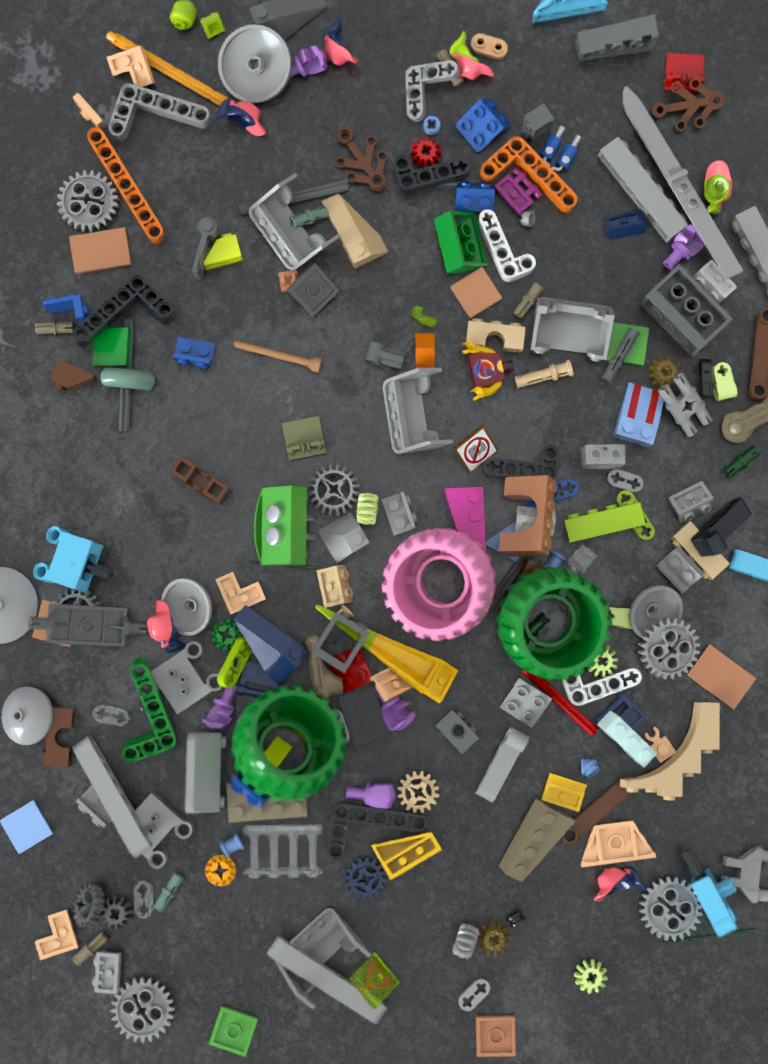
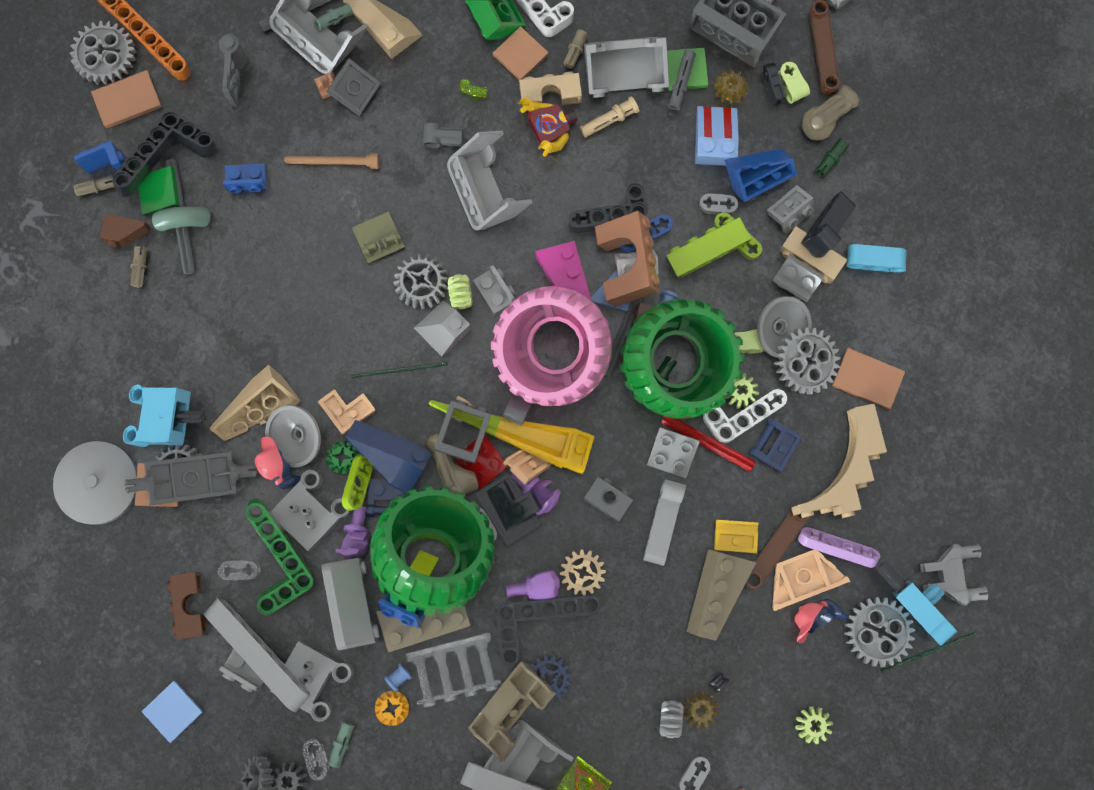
camera: 10 degrees left, 5 degrees down
light grey dish [1,687,53,745] -> none
reddish brown arch [170,456,231,505] -> none
neon yellow slope [204,233,243,270] -> none
bright green piece [254,486,317,566] -> none
tan bracket [316,565,353,608] -> none
yellow wedge [371,832,442,880] -> none
orange slope [415,333,435,369] -> none
piece [453,424,499,474] -> none
clear brick [566,544,597,574] -> none
light grey window [580,444,625,470] -> none
medium blue plate [581,758,600,778] -> none
light aqua arch [597,711,657,768] -> none
light nougat plate [644,727,676,763] -> none
light grey pin [658,373,713,437] -> none
none -> dark tan axle [130,246,148,288]
none -> tan wedge [210,365,300,441]
none -> dark tan bracket [468,661,556,761]
none -> black plate [486,481,542,529]
none -> dark grey beam [502,394,533,426]
none -> blue wedge [725,149,797,202]
none -> lavender beam [798,527,880,568]

